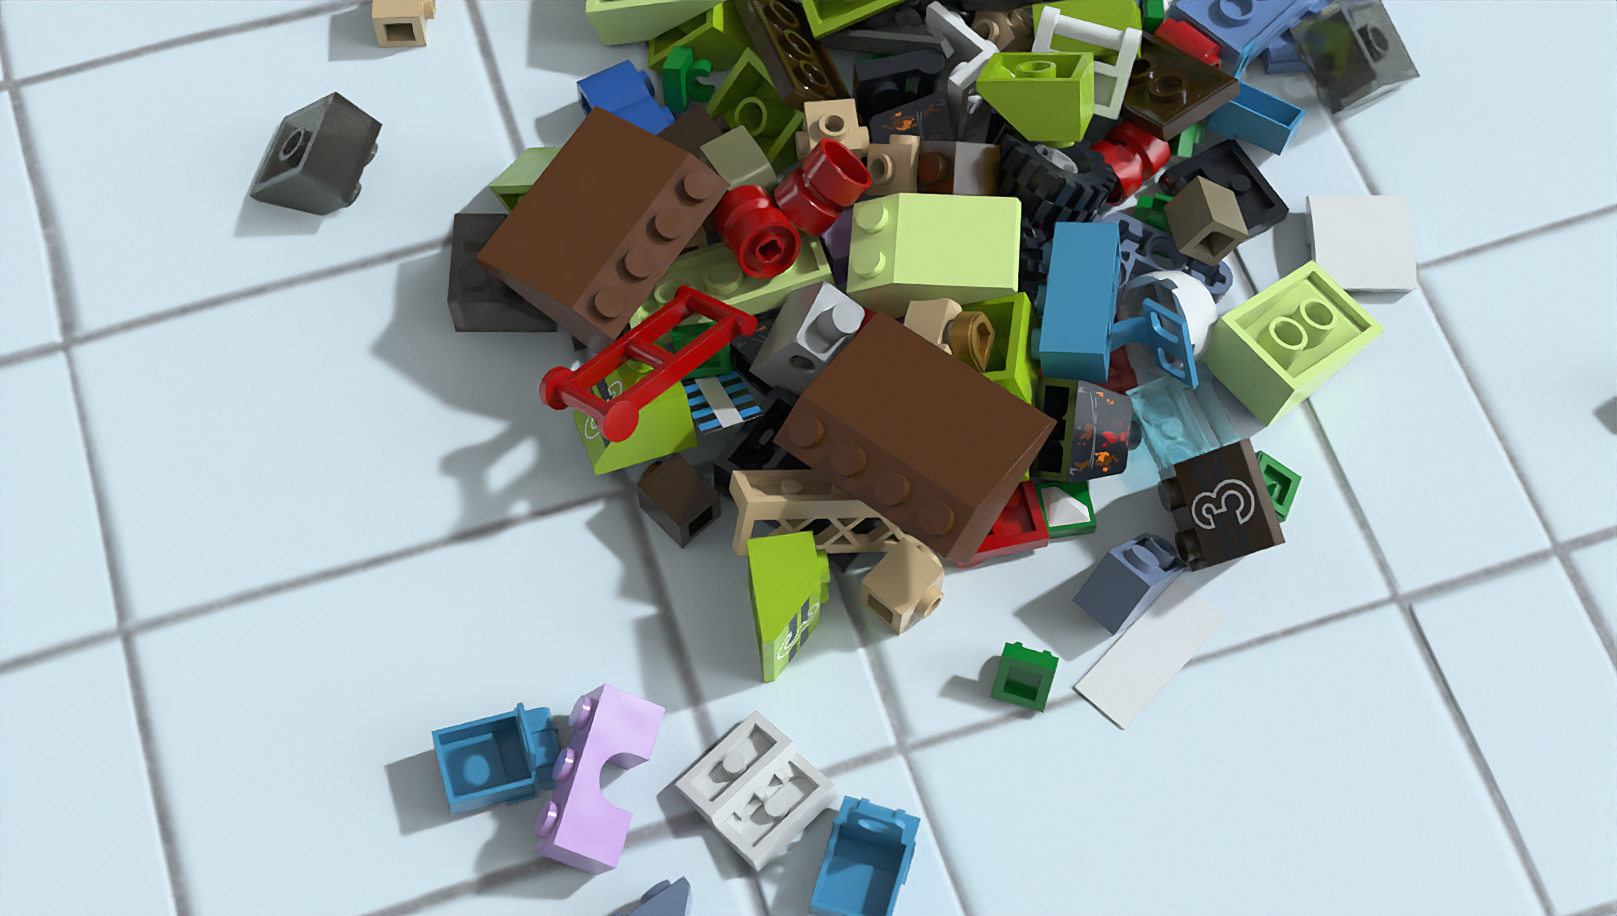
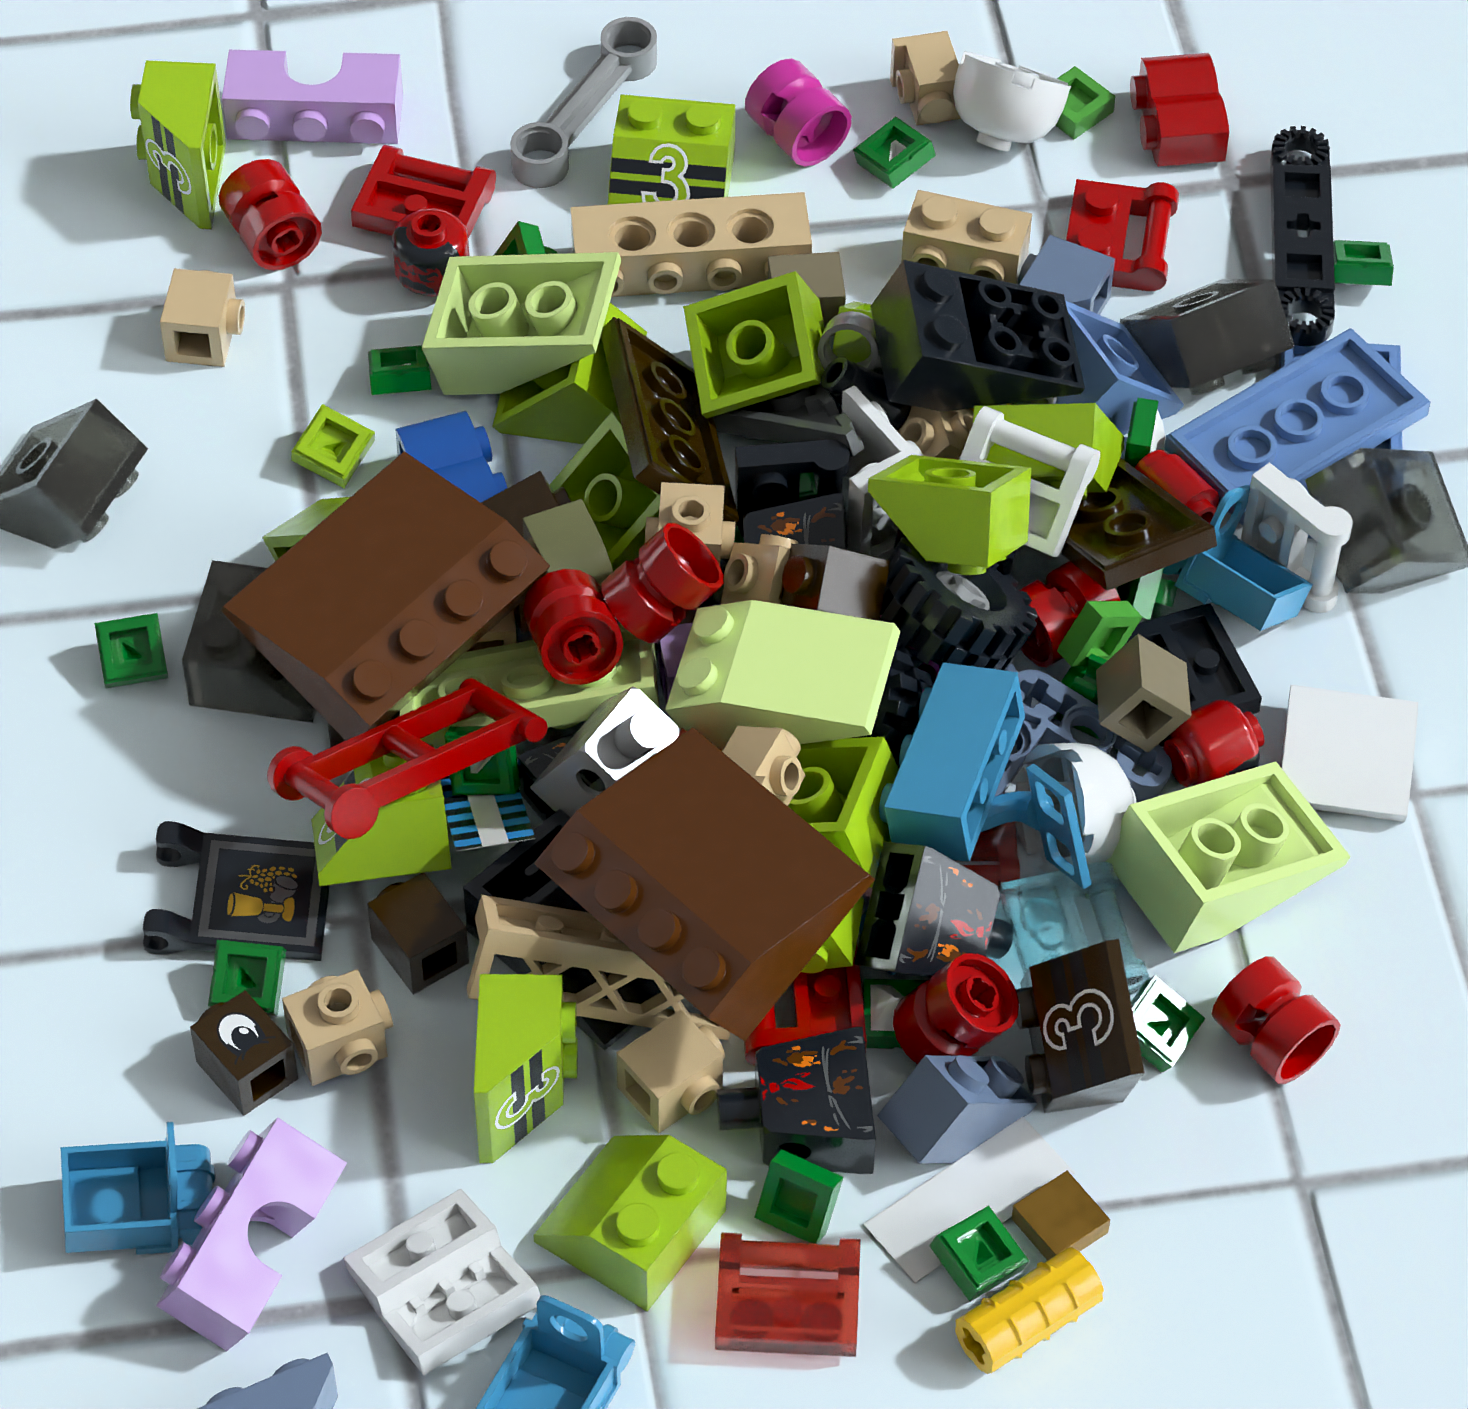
camera: 10 degrees right, 10 degrees down
green tile [661,46,716,113] -> none
pearl gold tile [951,311,996,374] -> none
none -> green tile [94,613,169,689]
none -> black flag [143,821,330,961]
none -> dark brown brick [190,990,299,1116]
none -> green tile [208,940,286,1016]
none -> tan brick [282,969,393,1086]
none -> lime tile [291,404,375,488]
none -> green tile [368,345,432,395]
none -> lime slope [533,1135,727,1312]
none -> clear red plate [715,1232,861,1357]
none -> black torso [717,1027,876,1174]
none -> red wheel [893,953,1019,1065]
none -> green tile [929,1205,1029,1302]
none -> yellow axle [955,1247,1104,1374]
none -> pearl gold tile [1011,1170,1111,1261]
none -> bright green tile [1057,601,1143,667]
none -> red head [1164,700,1265,787]
none -> red wheel [1211,956,1341,1084]
none -> white plate [1241,462,1353,613]

